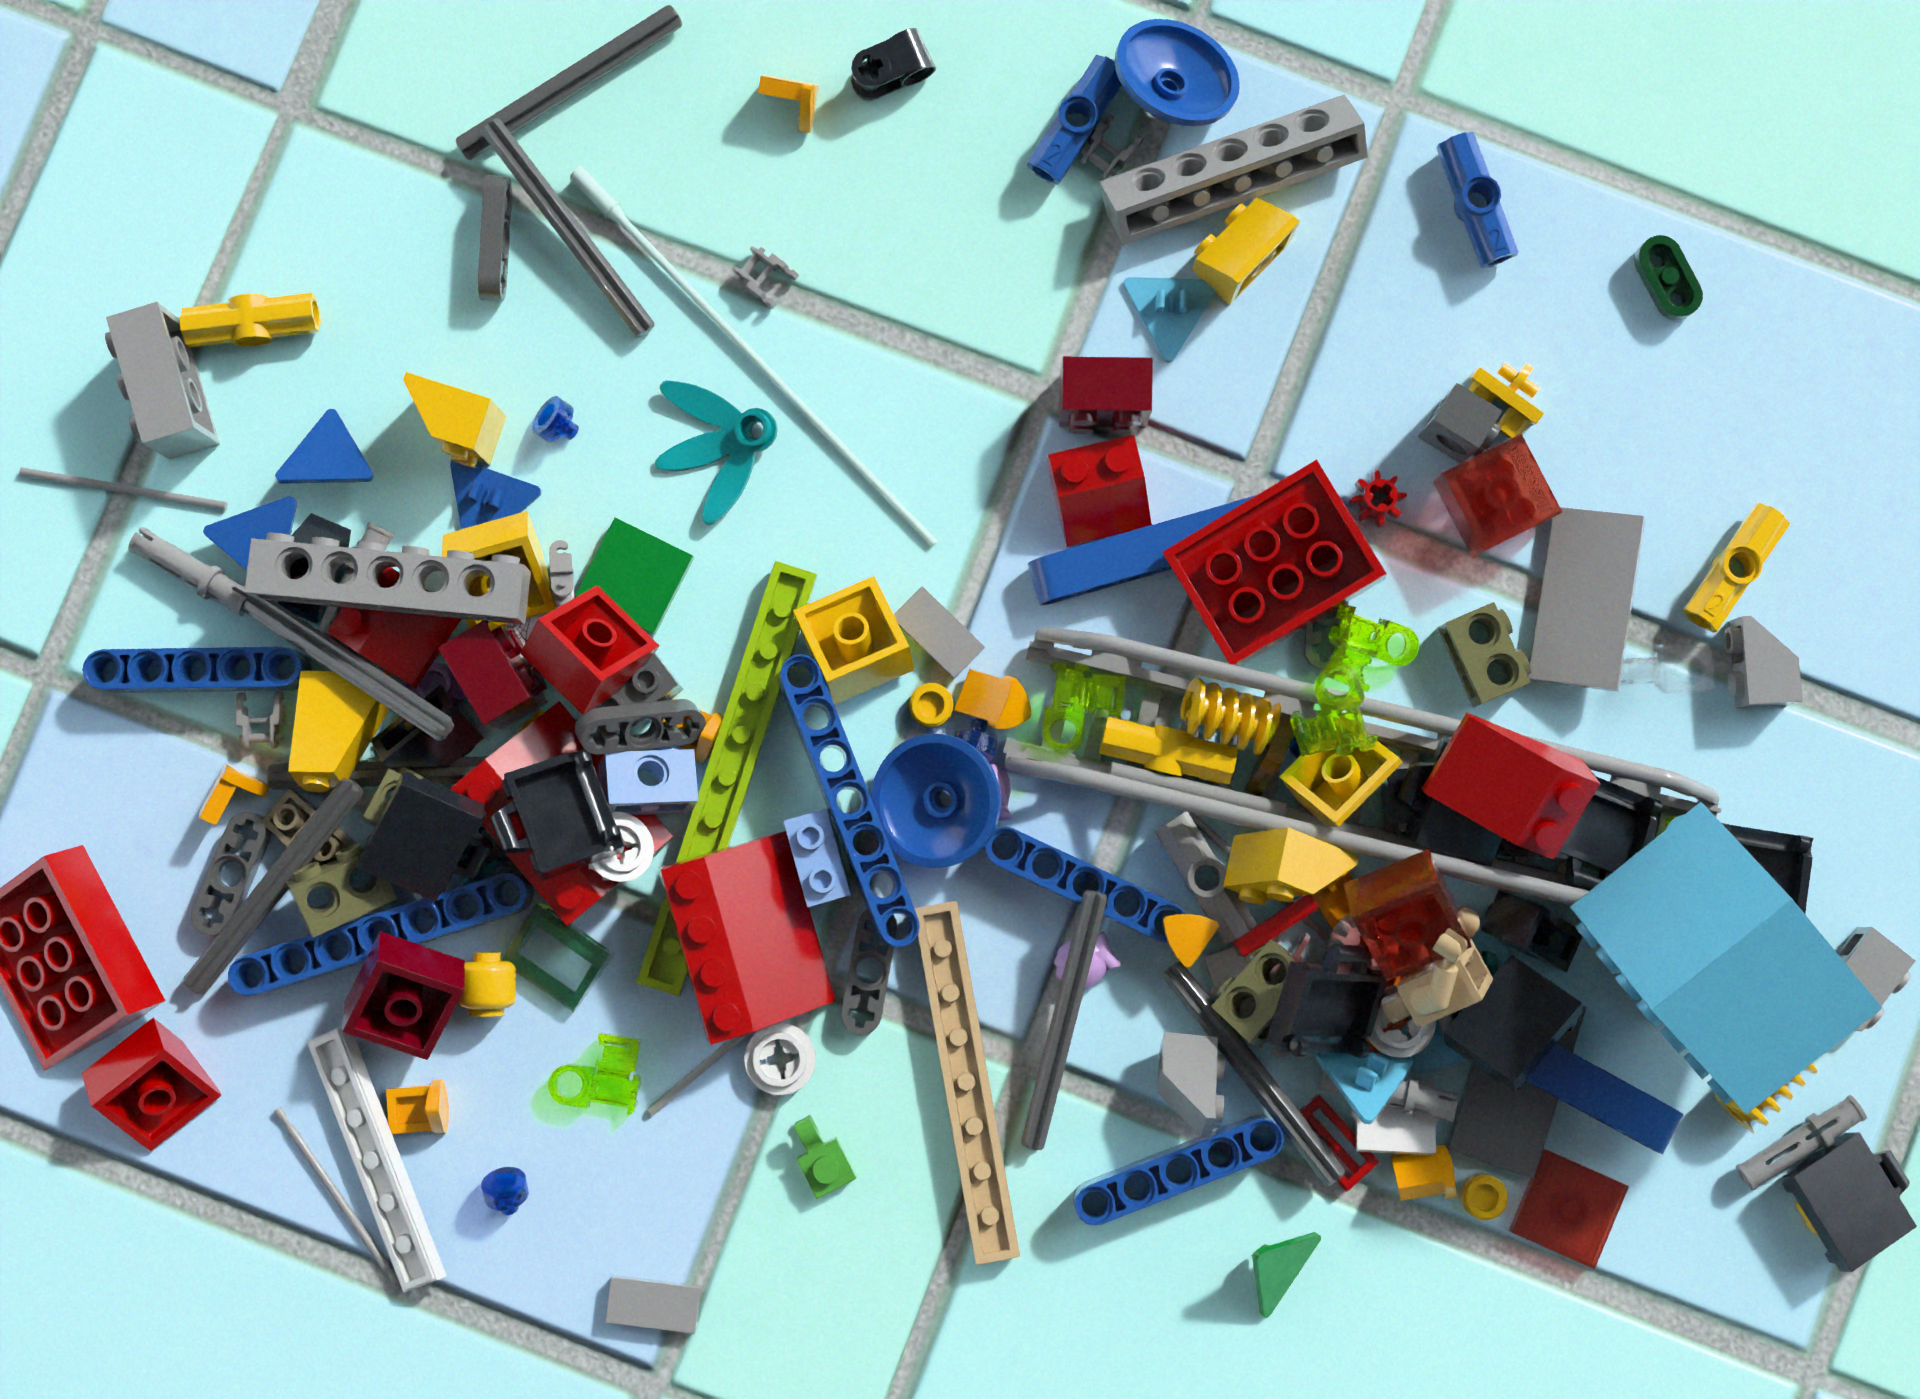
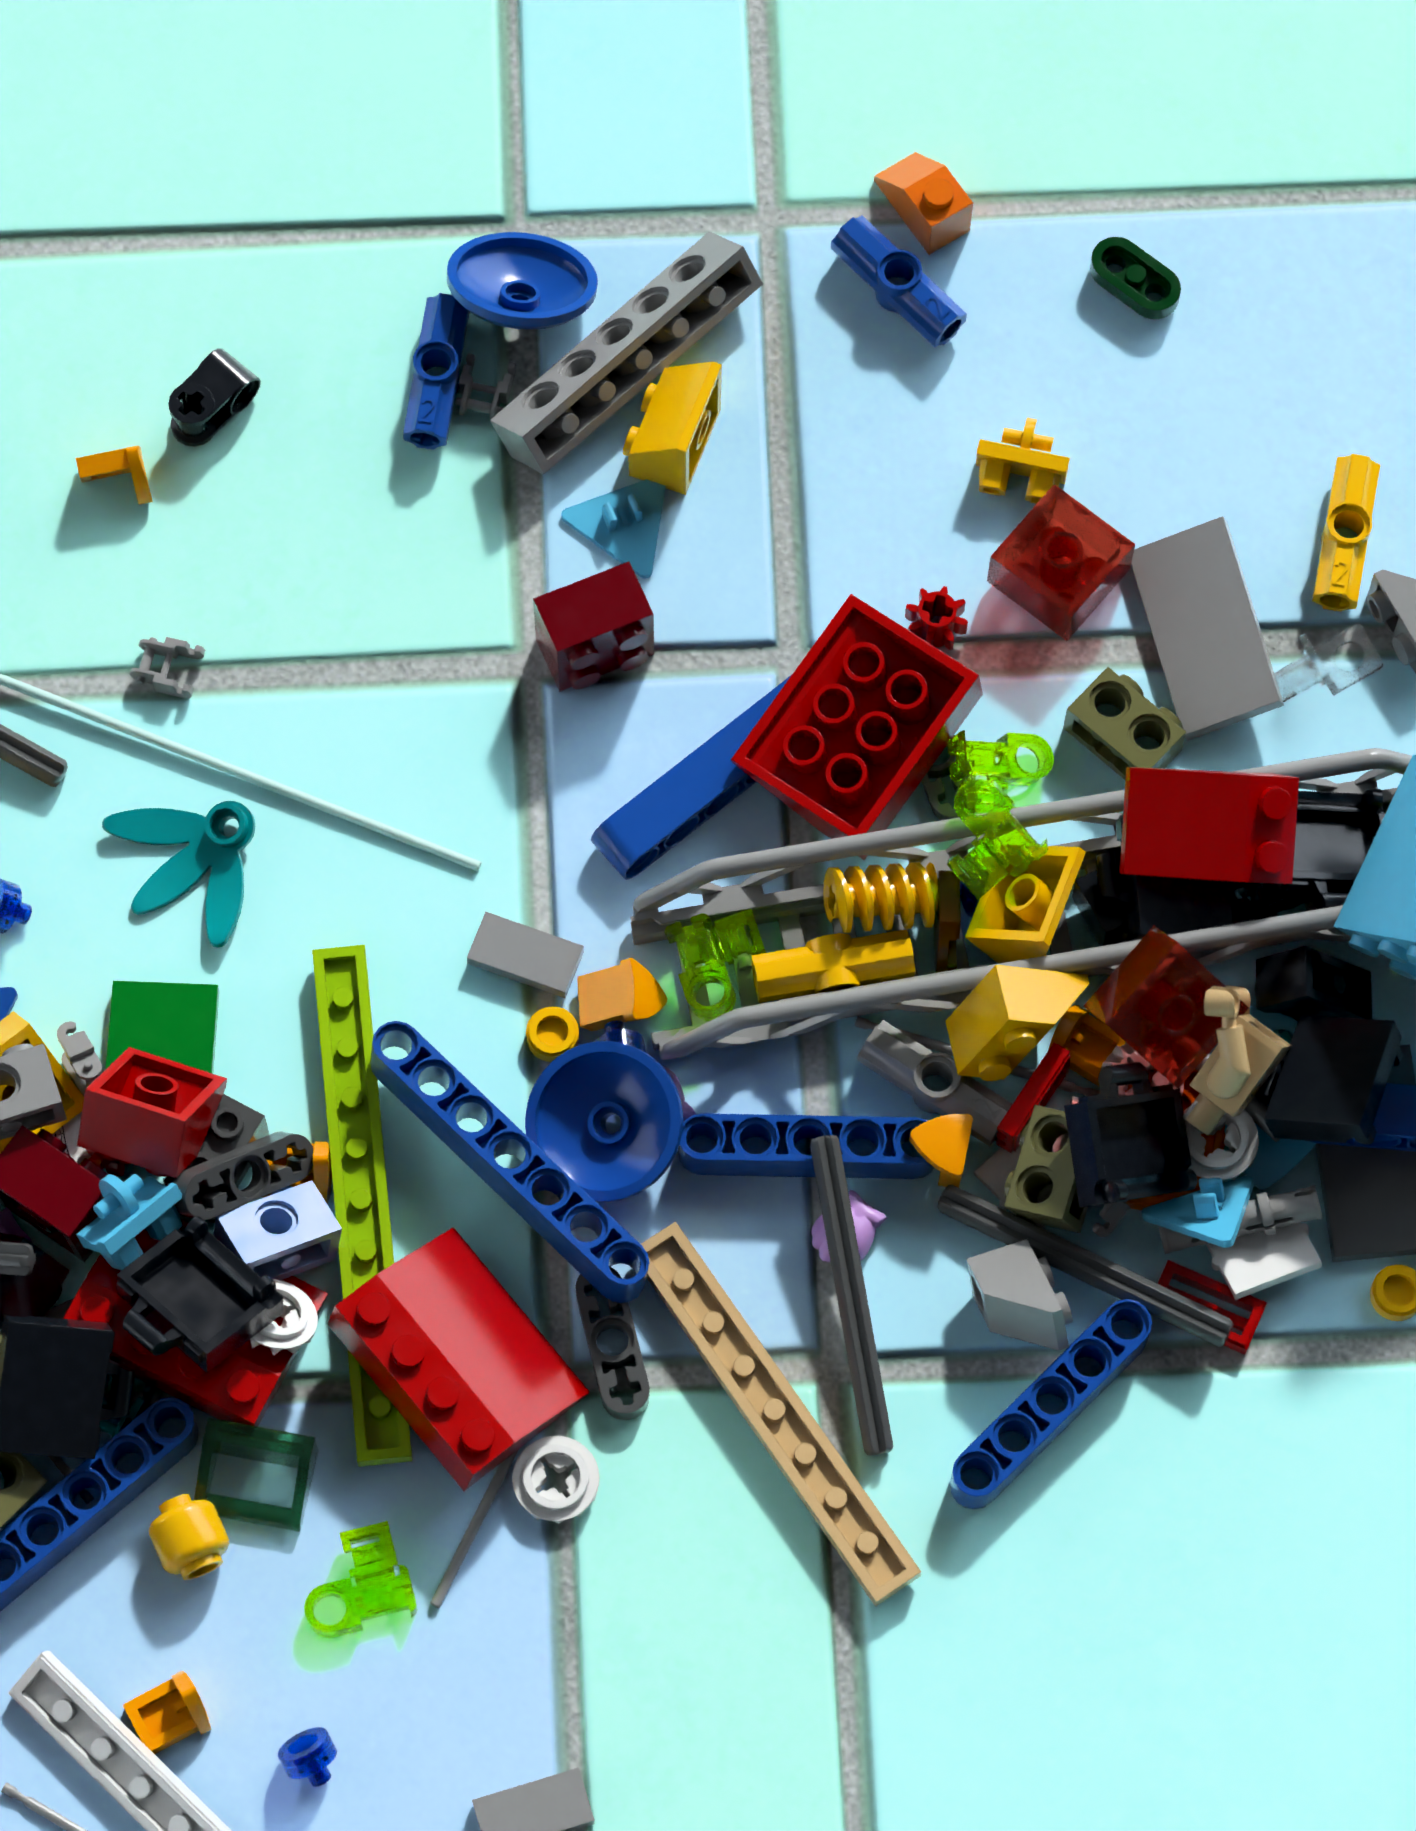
camera: 25 degrees left, 15 degrees down
dark red brick [342,931,465,1060] -> none
light blue brick [783,808,853,908] -> none
yellow slope [793,576,914,705] -> none
bright green plate [794,1114,857,1199] -> none
red slope [1046,434,1152,548] -> none
piece [1251,1232,1321,1318] -> none
light orange tile [1391,1145,1458,1201] -> none
dark grey brick [1417,383,1502,464] -> none
none -> medium azure hips [76,1174,183,1271]
none -> orange slope [874,152,973,255]

